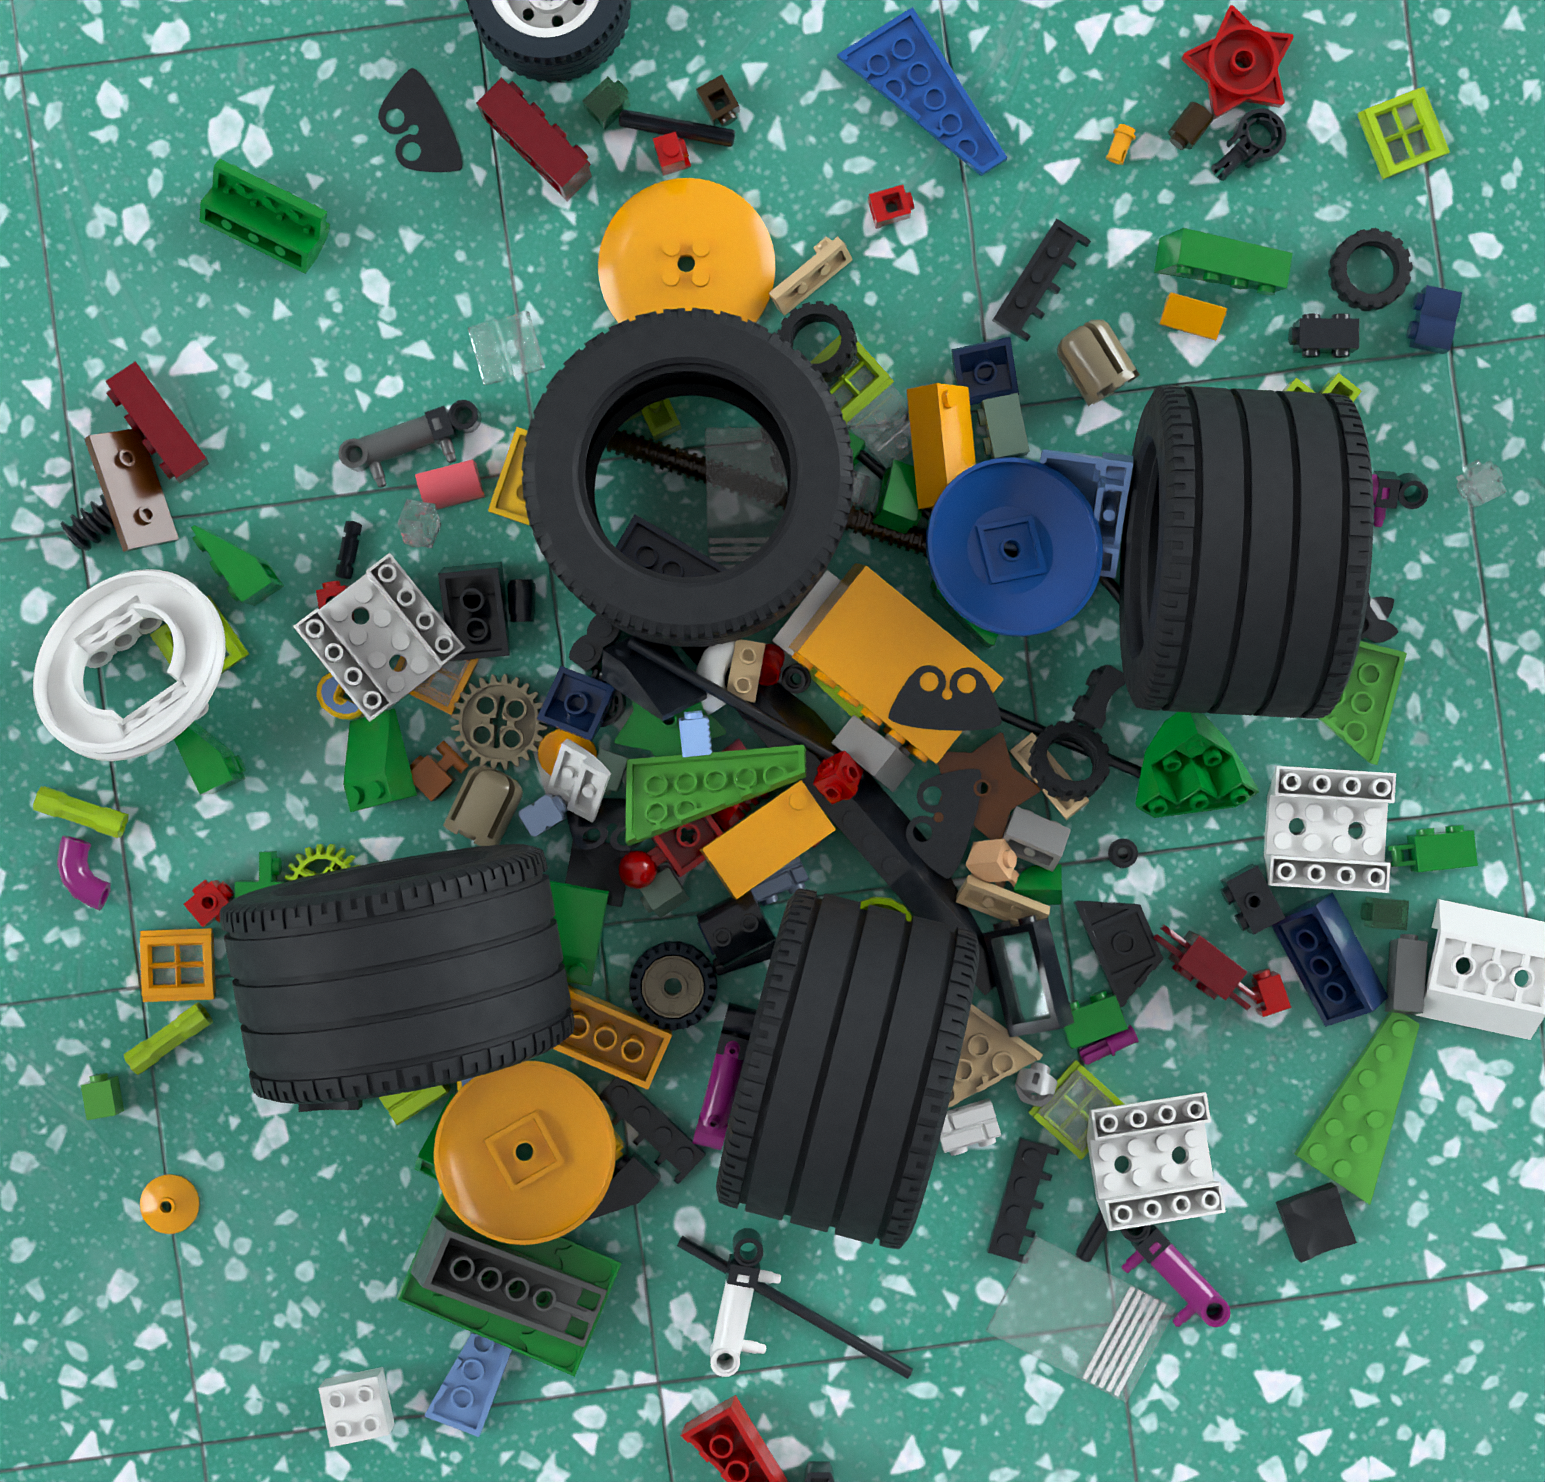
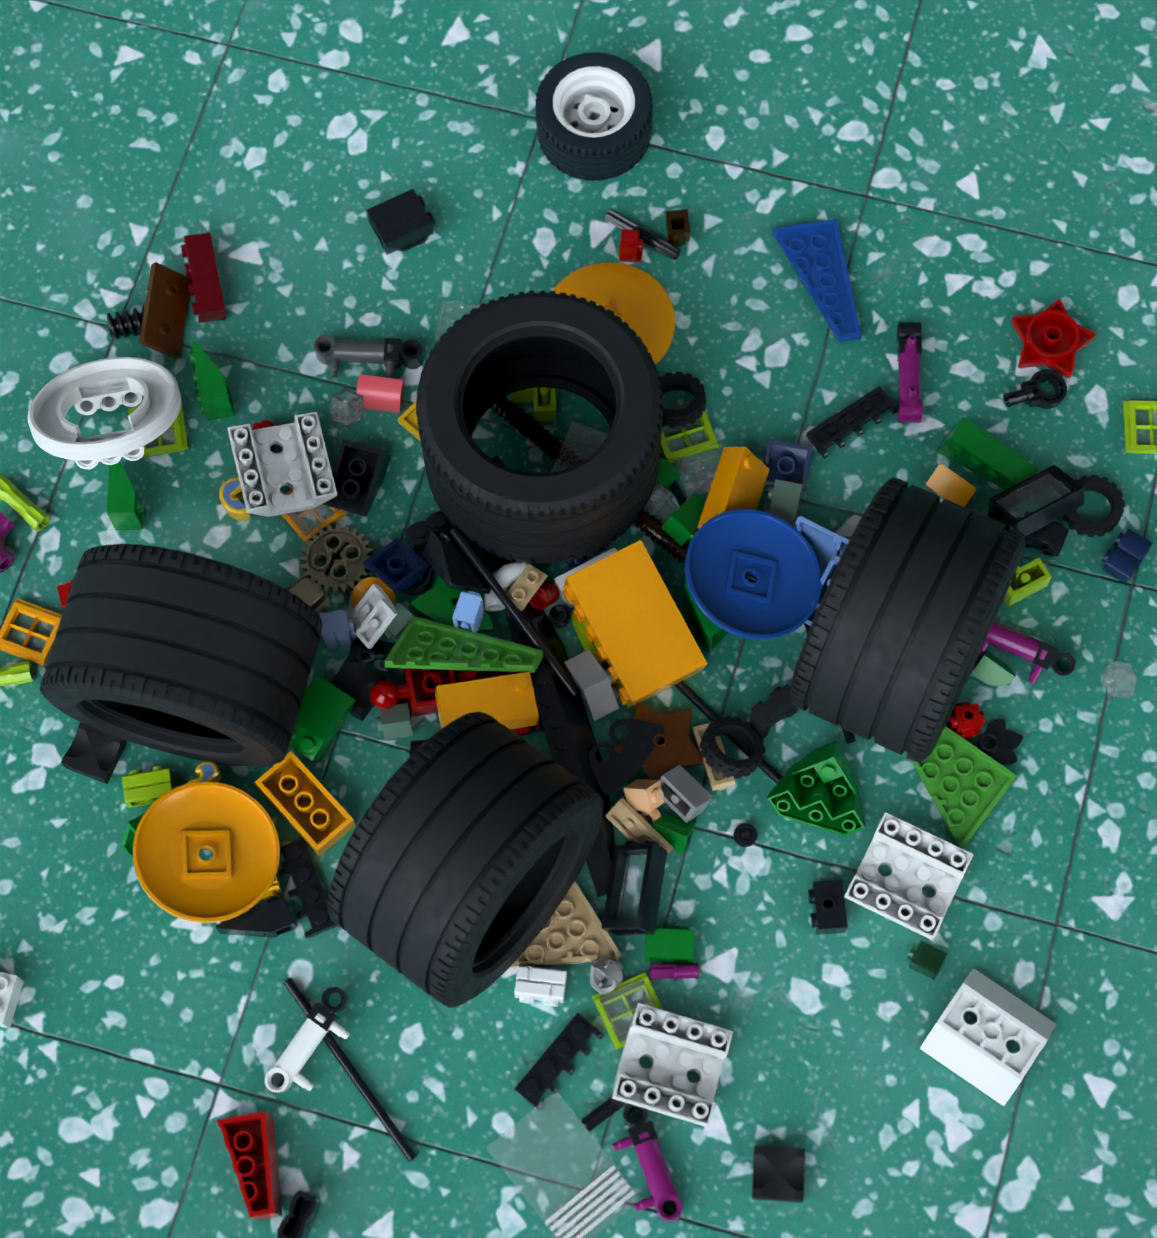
camera: 25 degrees right, 20 degrees down
green brick [199,159,330,274] -> none
black axle [335,521,362,579] -> none
green slope [343,708,417,812] -> none
black piece [378,68,462,172] -> none
piece [397,1193,622,1377] -> none
dark orange brick [409,741,469,801] -> none
medium blue wing [424,1332,512,1437] -> none
dark red brick [476,77,592,202] -> none
black piece [507,579,536,622] -> none
clear green brick [582,76,630,130] -> none
wheel [629,941,717,1030] -> none
tan hinge [769,237,853,316] -> none
red brick [813,750,864,804] -> none
red brick [868,184,915,229] -> none
black piece [889,665,1002,731] -> none
dark tan cylinder [1057,319,1140,406] -> none
black wing [1074,900,1163,1008] -> none
light orange pin [1106,124,1136,165] -> none
dark red brick [1153,924,1258,1011] -> none
dark brown brick [1168,102,1214,150] -> none
red brick [1250,969,1291,1017] -> none
dark blue slope [1271,892,1388,1027] -> none
bright green wing [1294,1012,1420,1205] -> none
dark grey brick [1385,934,1428,1015] -> none
green brick [1388,825,1478,872] -> none
none -> black brick [366,189,435,255]
none -> magenta piece [897,322,922,423]
none -> black window [988,464,1084,536]

